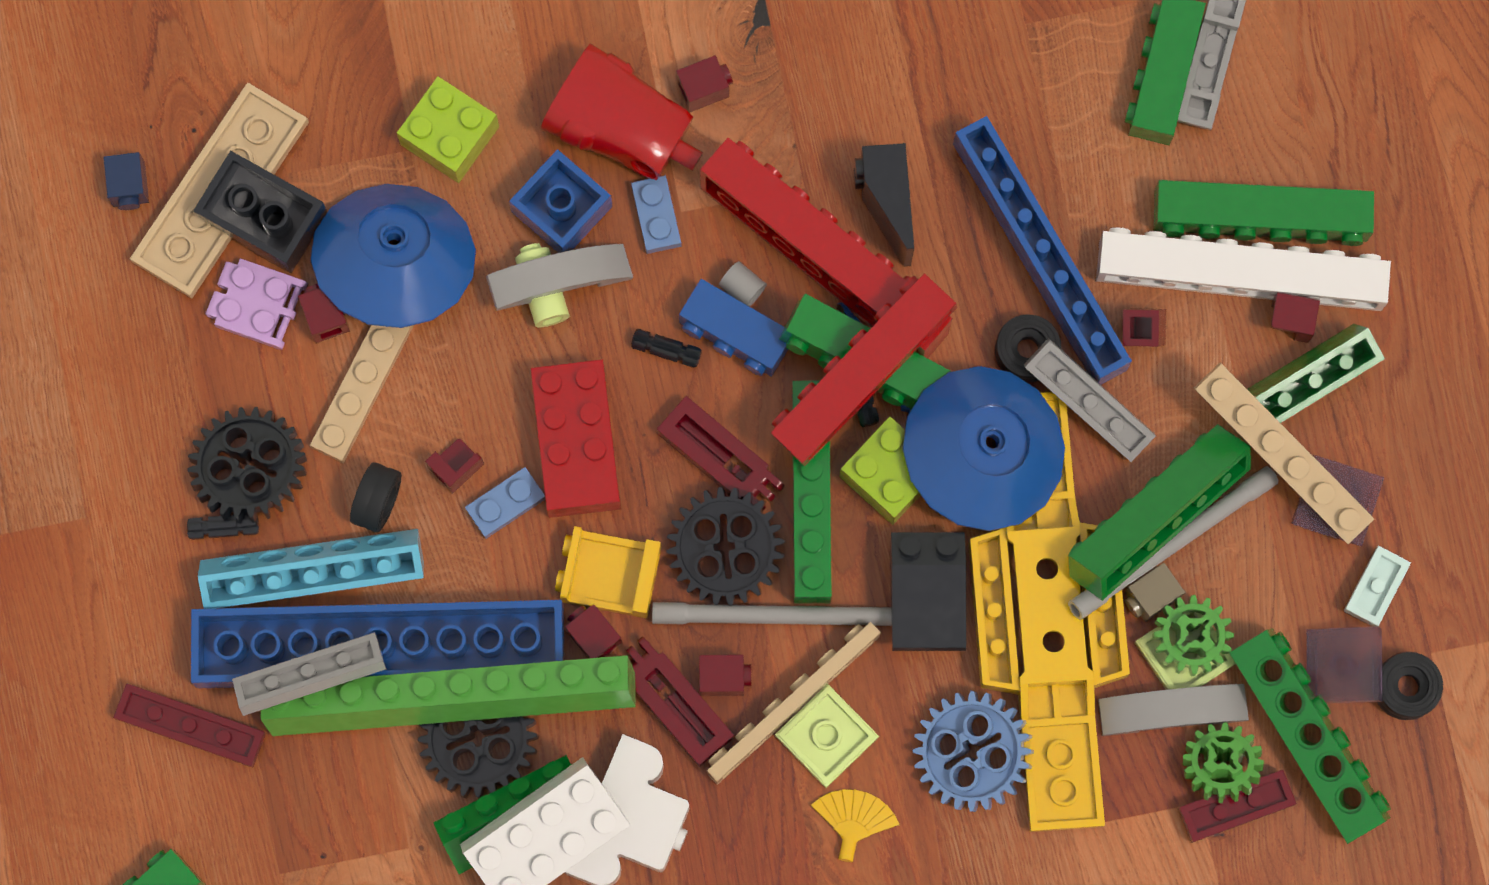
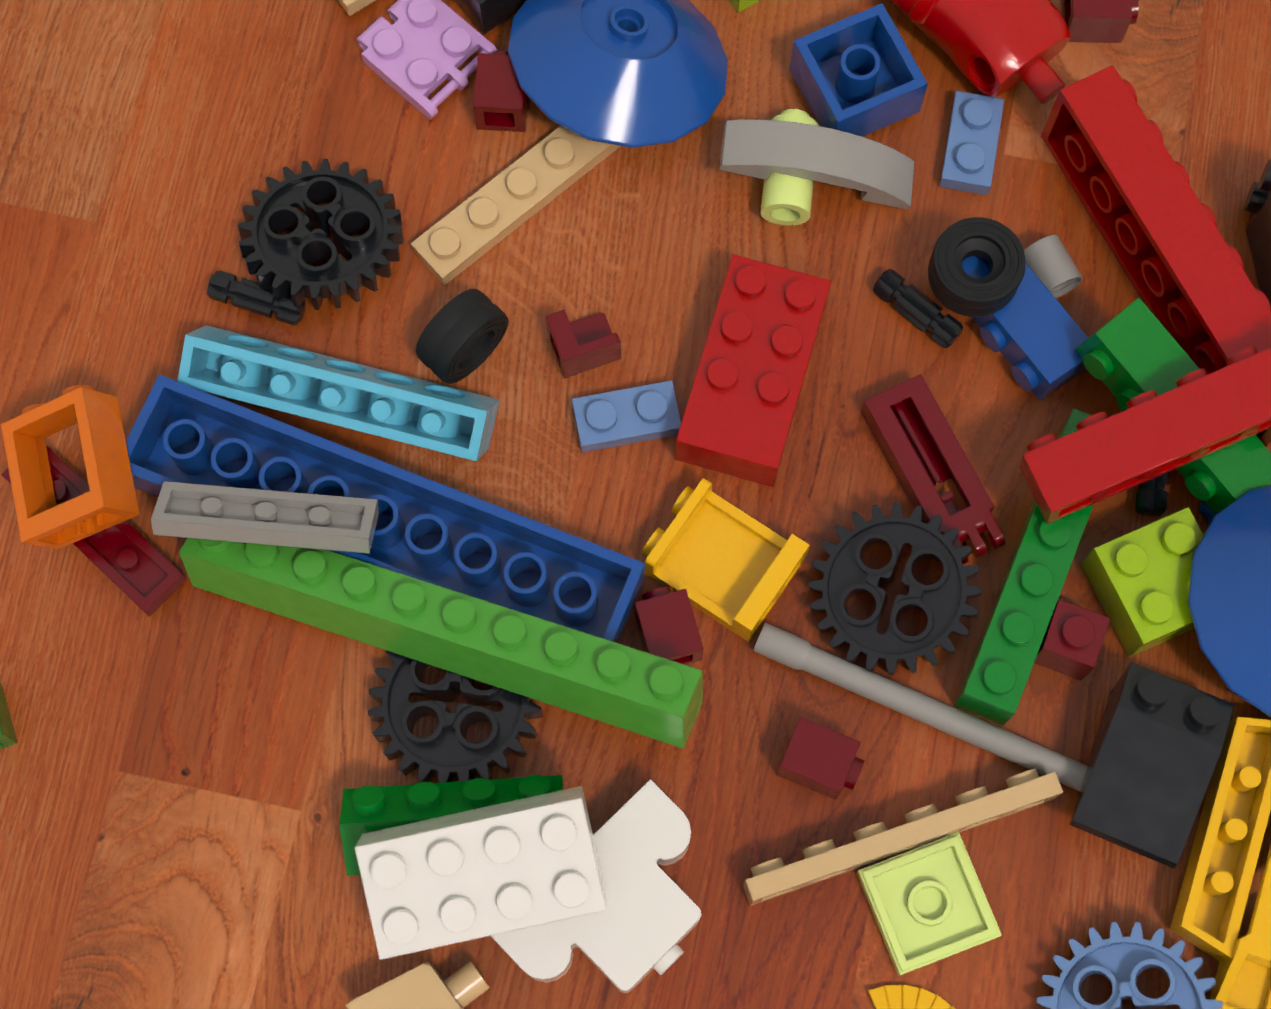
camera: 25 degrees right, 5 degrees down
dark red hinge [620,636,734,768] -> none
none -> orange window [1,385,140,549]
none -> black tyre [928,217,1026,317]
none -> dark red brick [1034,600,1110,680]

